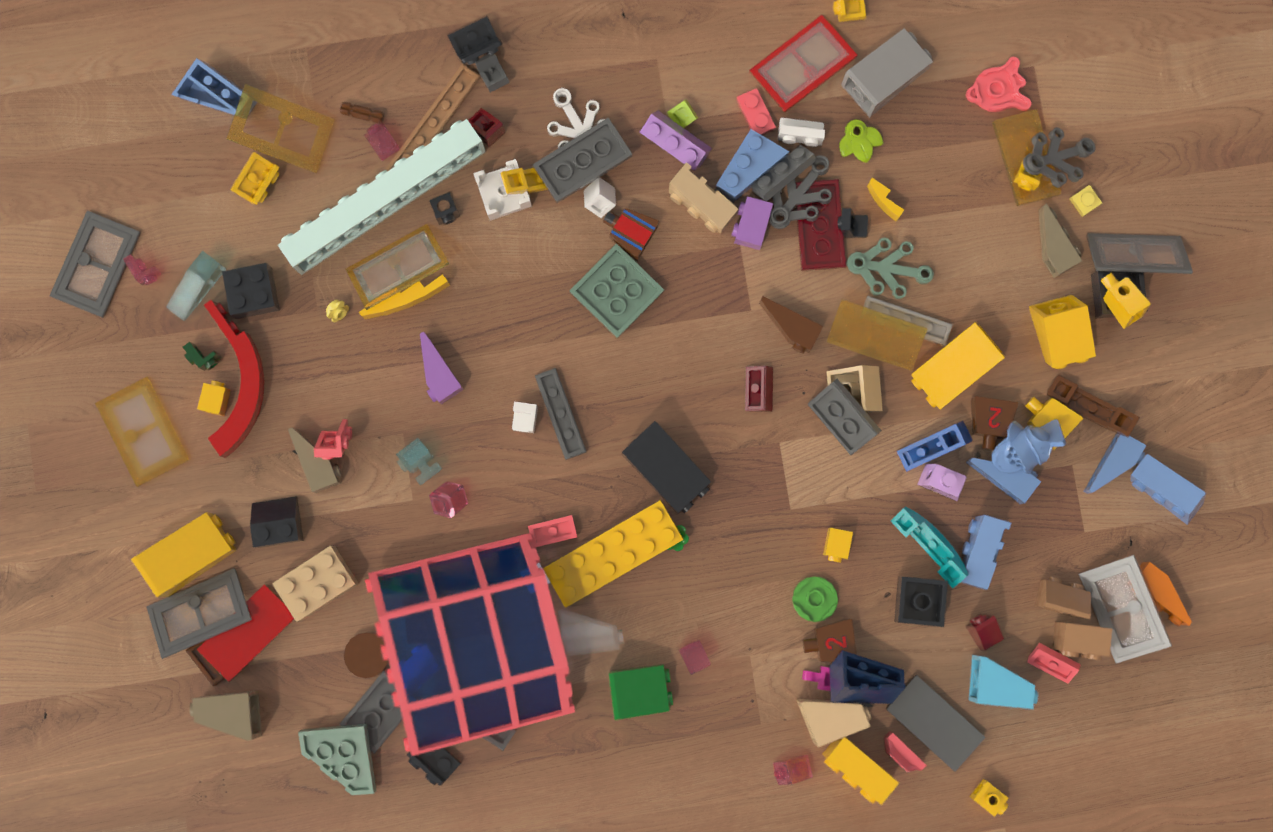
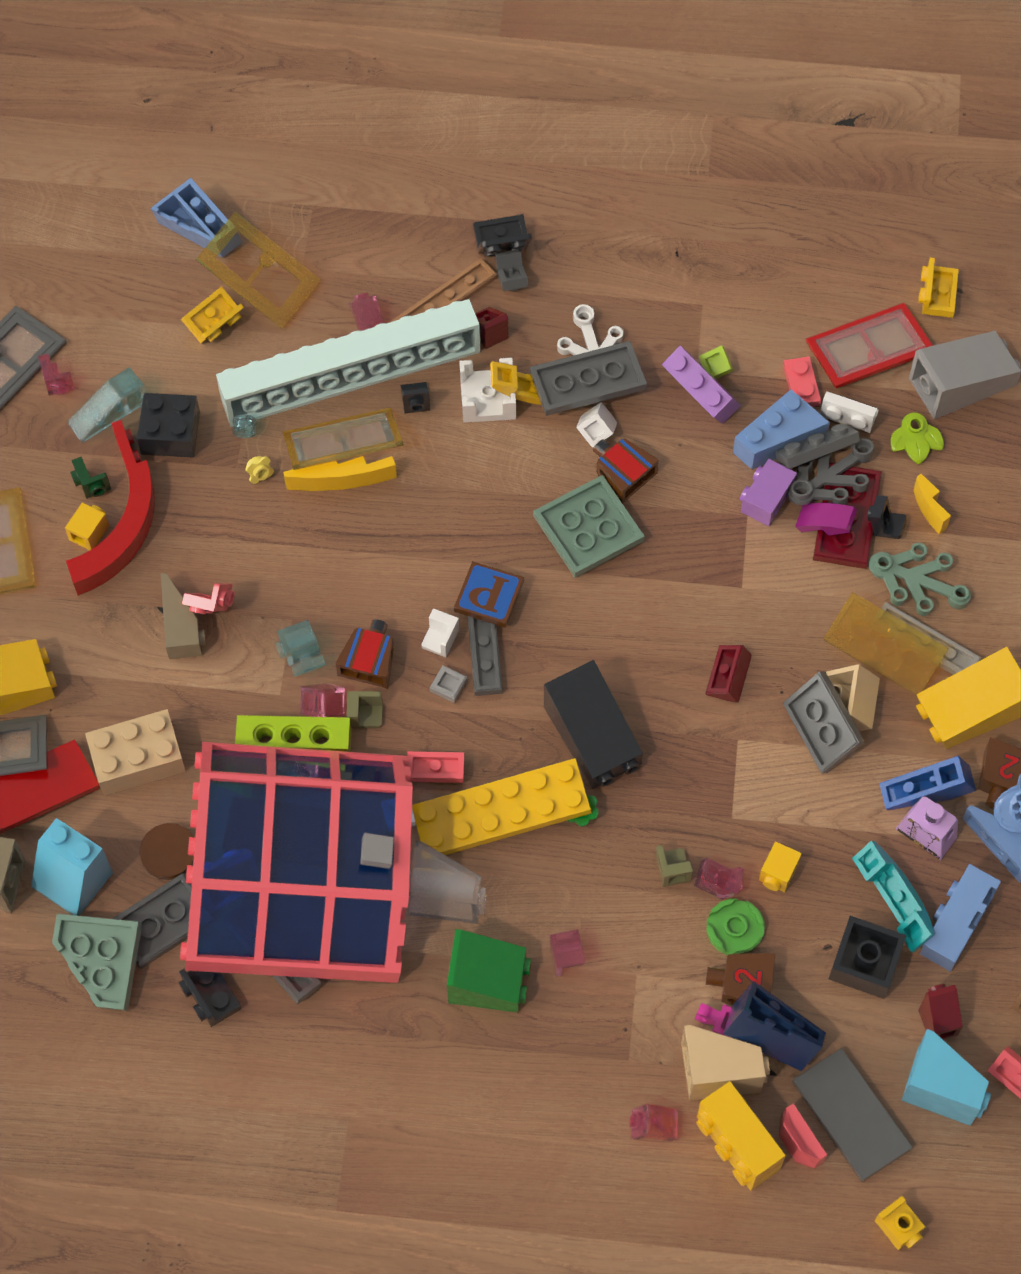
camera: 15 degrees right, 20 degrees down
black slope [250,496,304,548] -> none
reddish brown axle [340,102,384,124] -> none
medium lavender slope [420,331,464,405] -> none
tan wedge [669,162,738,234] -> none
reddish brown slope [759,296,823,354] -> none
none -> medium azure slope [31,818,113,916]
none -> clear light blue bush [232,415,257,438]
none -> lime brick [235,715,352,752]
none -> torso [336,619,394,689]
none -> olive panel [347,691,383,728]
none -> light grey tile [360,833,394,868]
none -> light grey tile [430,665,467,703]
none -> tile [454,561,524,628]
none -> olive panel [655,845,693,887]
none -> clear pink bracket [694,858,744,900]
none -> magenta slope [795,503,857,535]

